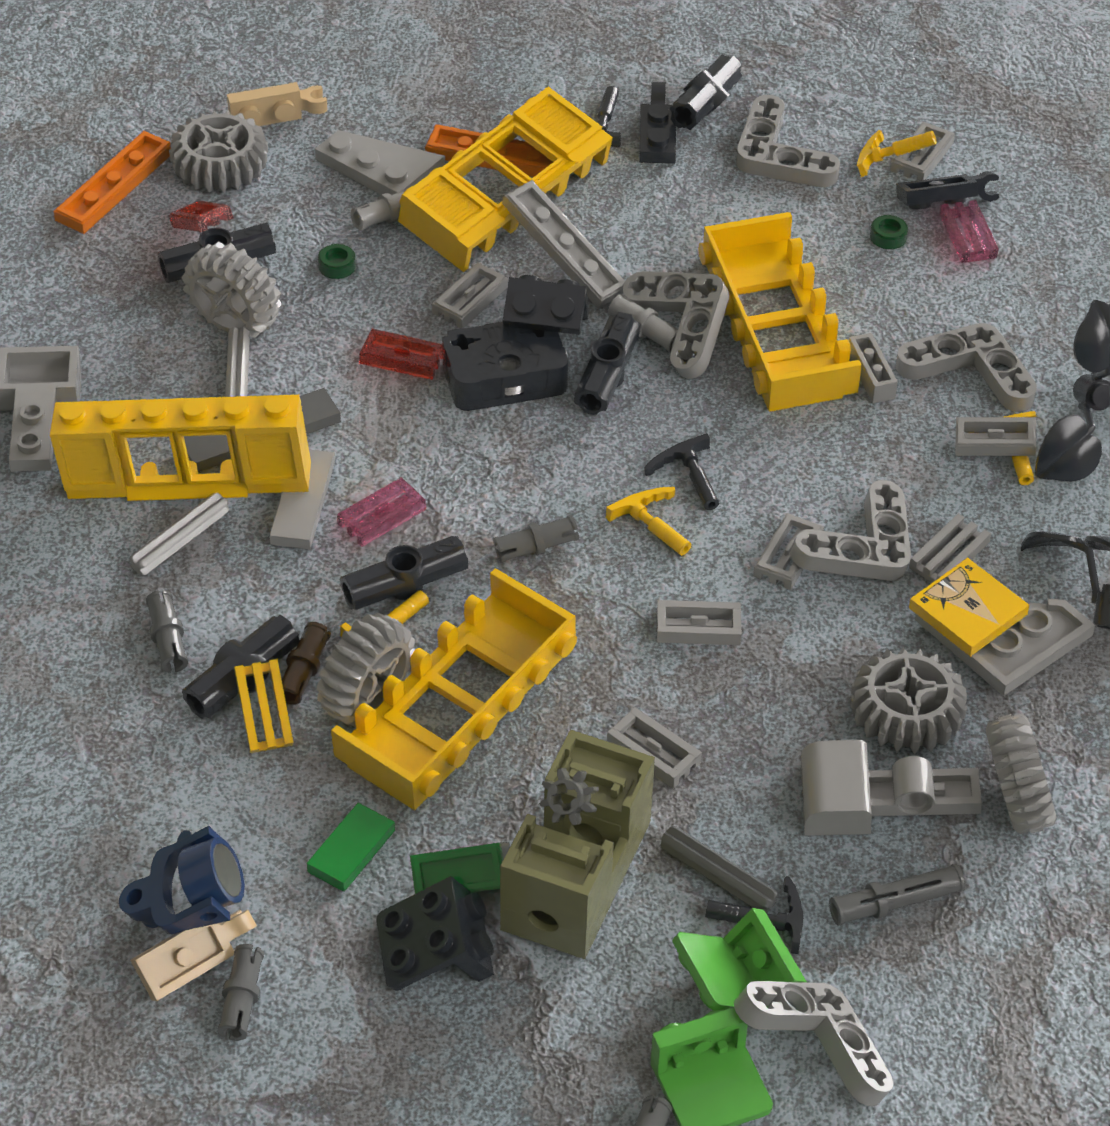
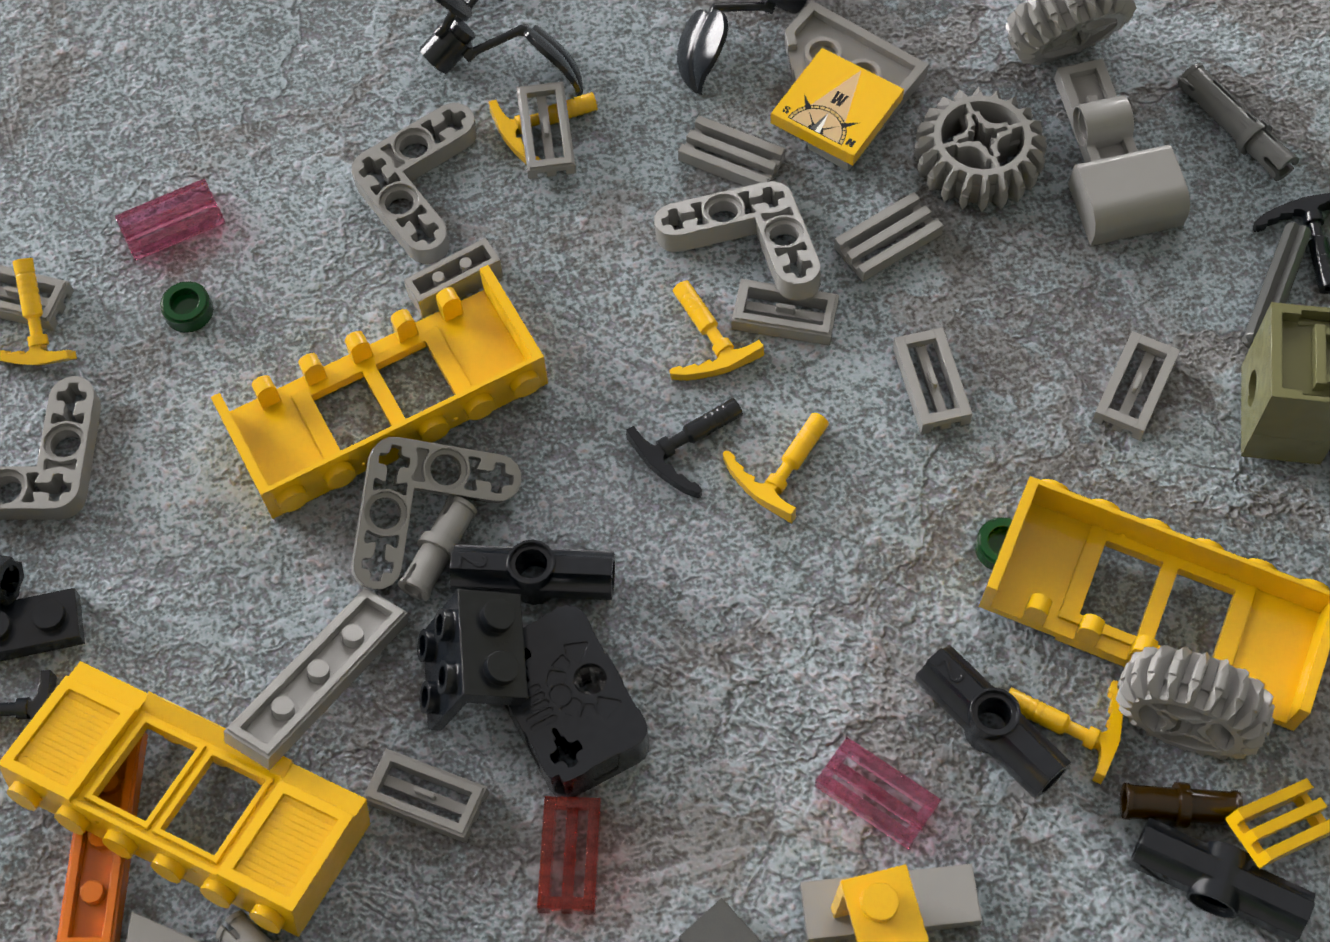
camera: 100 degrees left, 15 degrees up
dark grey pin [493,515,579,563] -> none
black plate [896,171,999,209] -> none
none -> yellow piece [670,280,765,381]
none -> light grey tile [834,192,944,282]

